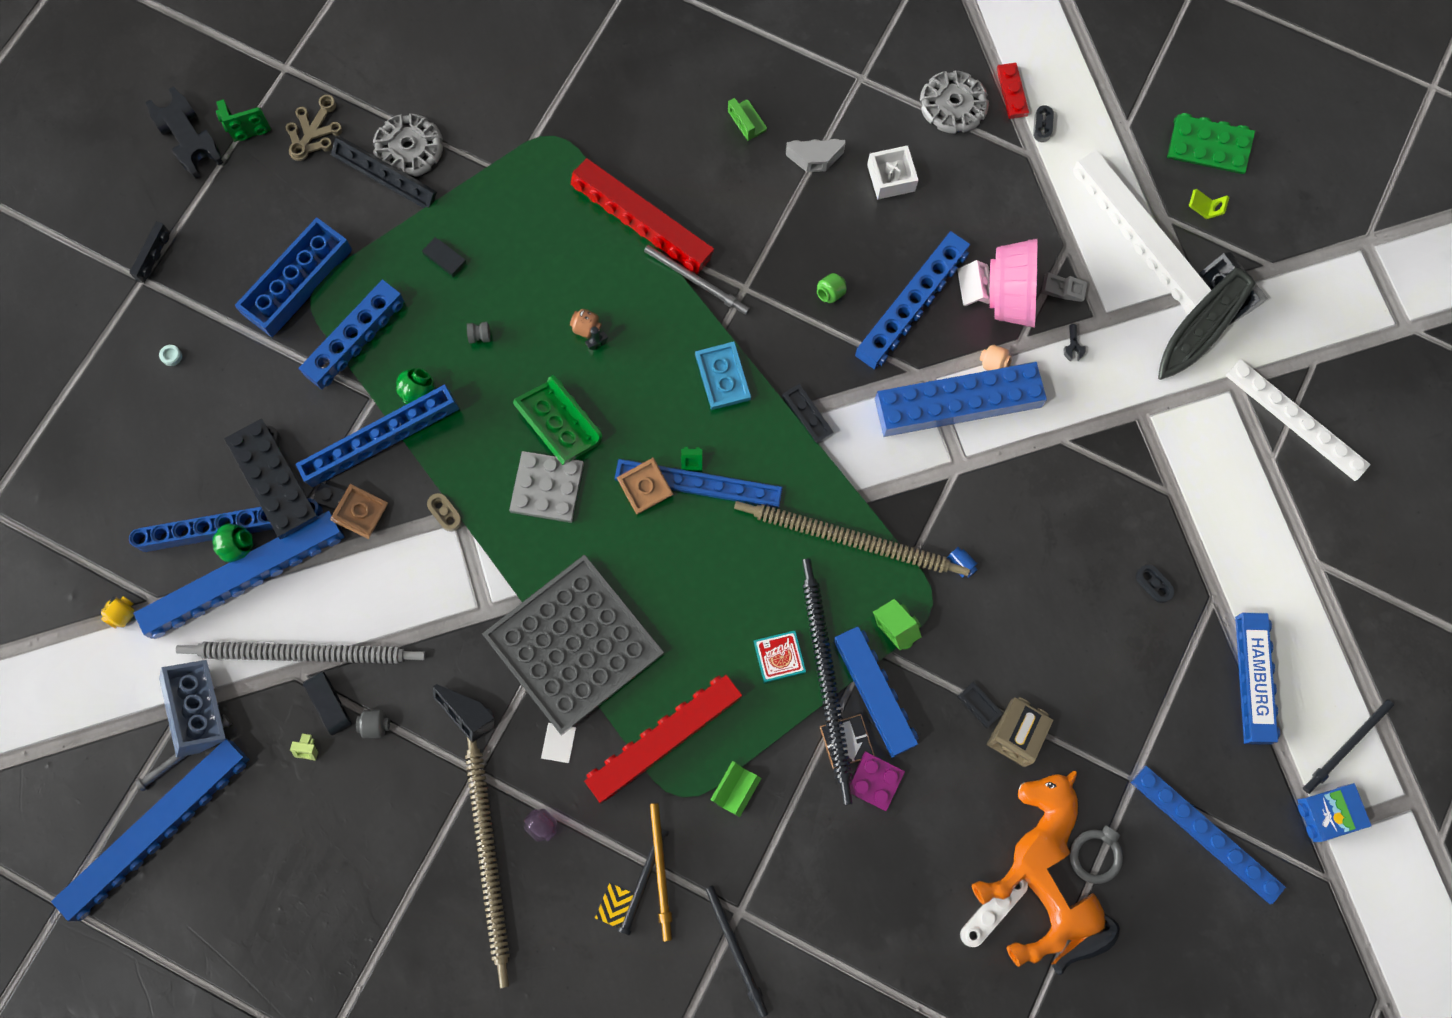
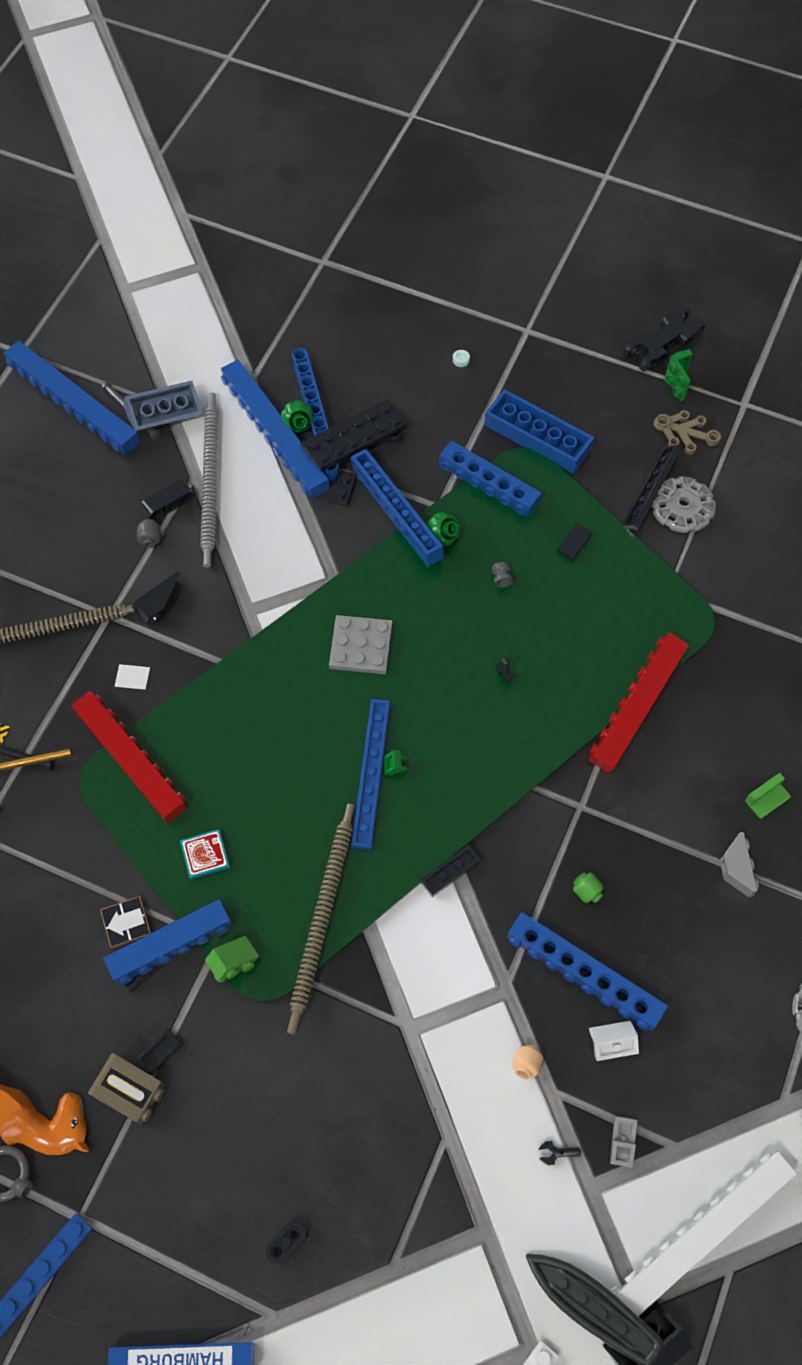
camera: 90 degrees right, 10 degrees down
yellow head [101,596,135,629] -> none
black plate [129,221,170,284] -> none
yellowish green tile [290,734,318,761] -> none
medium nougat tile [330,484,388,539] -> none
dark tan plate [427,493,462,532] -> none
dark grey plate [482,555,664,736] -> none
green bracket [513,375,602,465] -> none
clear purple head [524,808,557,842] -> none
nougat head [570,309,602,339] -> none
medium nougat tile [617,458,674,514] -> none
flat silver bar [644,245,750,315] -> none
dark azure plate [695,342,751,410] -> none
bright green panel [711,761,762,817] -> none
black hose [802,558,853,805] -> none
magenta plate [849,752,905,811] -> none
white brick [867,146,918,200] -> none
blue brick [875,362,1047,437] -> none
blue brick [947,547,978,578] -> none
bright pink piece [990,239,1037,328] -> none
lime bracket [1189,189,1229,219] -> none

